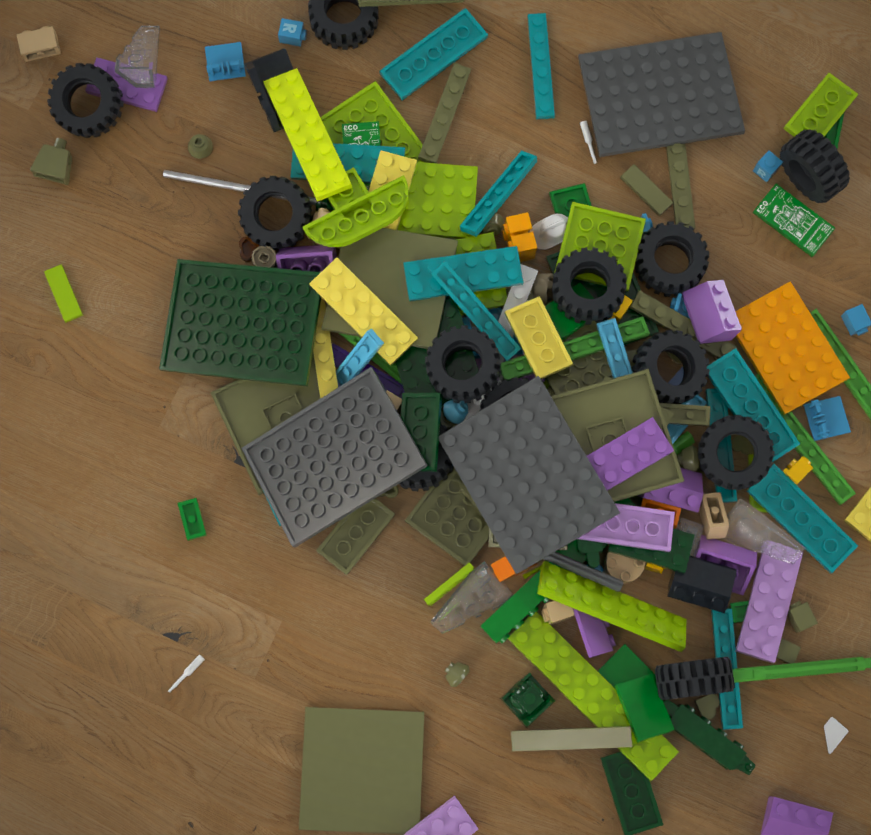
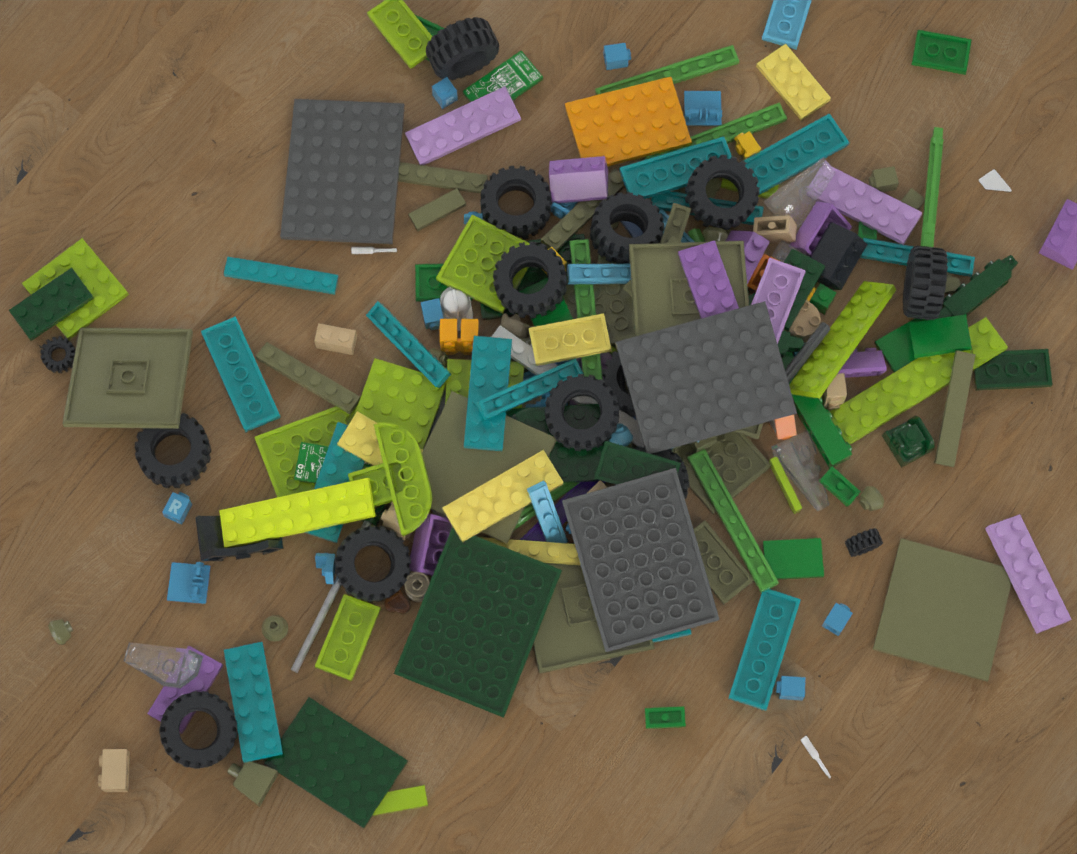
camera: 75 degrees left, 5 degrees down
none -> teal plate [224,642,283,763]
none -> dark green plate [264,697,408,829]
none -> tan brick [314,323,357,355]
none -> dark azure bracket [315,553,336,584]
none -> lime plate [315,594,381,681]
none -> lavender plate [405,87,521,165]
none -> dark azure brick [421,299,444,330]
none -> bright green tile [687,449,779,593]
none -> teal plate [728,589,801,711]
none -> green tile [762,538,824,580]
none -> dark azure brick [776,676,806,701]
none -> green brick [810,283,837,315]
none -> green plate [819,466,861,507]
none -> dark azure brick [822,603,853,636]
none -> black tyre [845,528,883,557]

